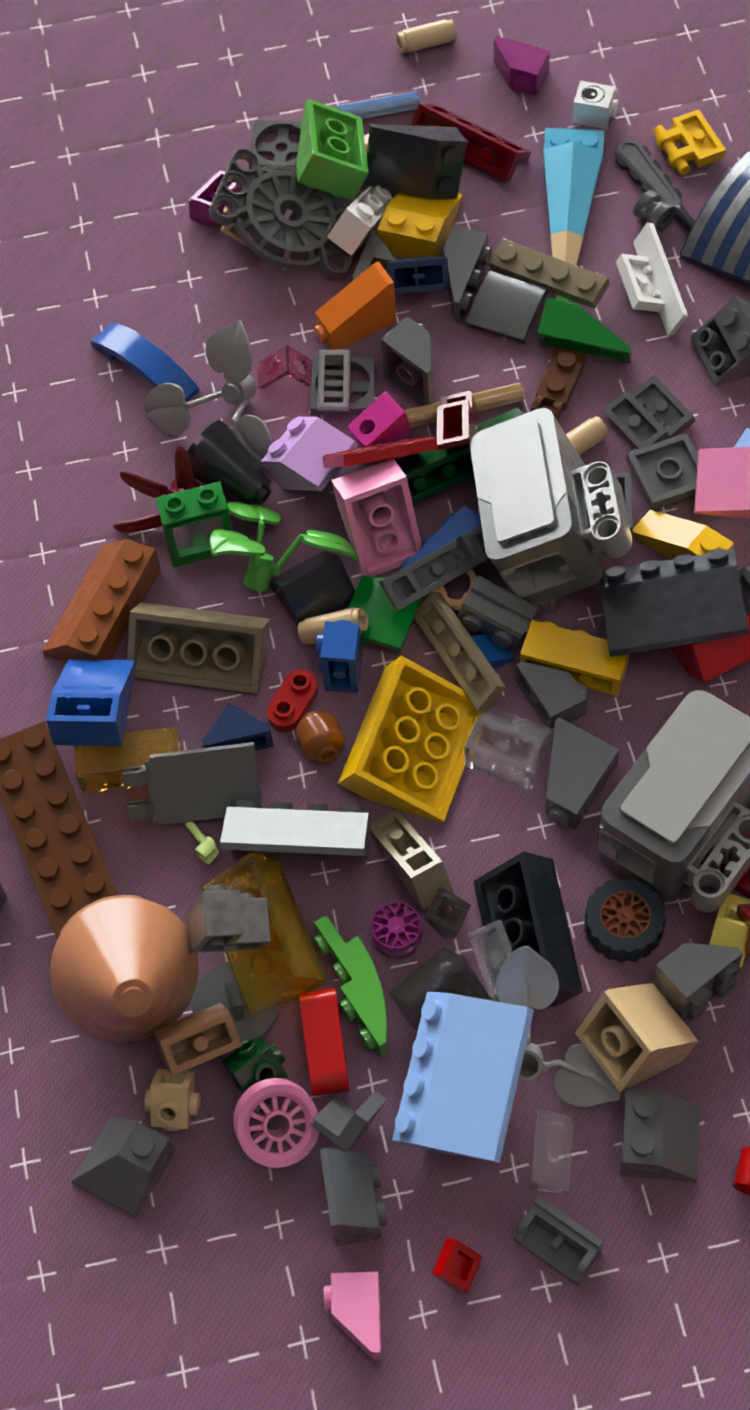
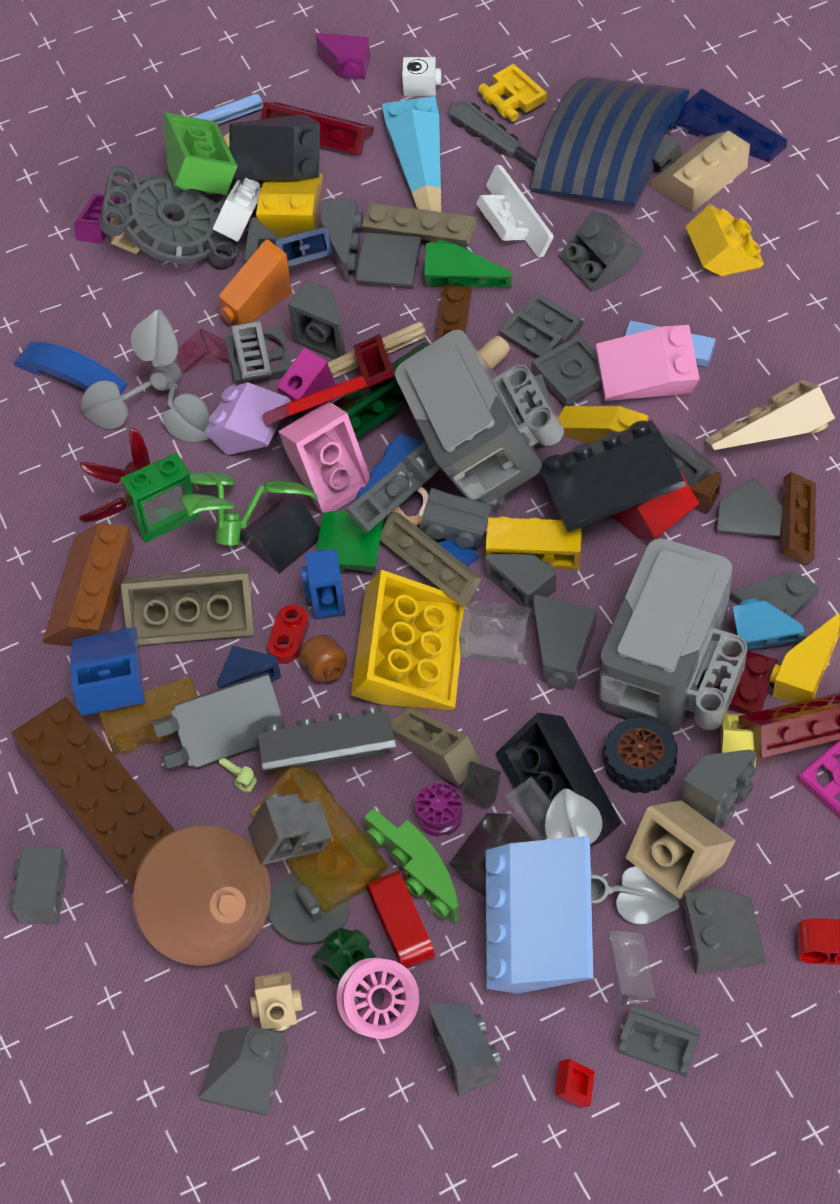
camera: 15 degrees left, 5 degrees down
medium nougat brick [152,1003,242,1076] -> none
black cone [187,420,272,505] -> none
dark grey piece [249,120,302,169] -> none
tan piece [298,607,368,645] -> none
dark grey panel [310,1091,387,1152] -> none
bright pink slope [324,1272,382,1361] -> none
tan piece [396,19,456,53] -> none
dark grey wheel [633,190,676,233] -> none

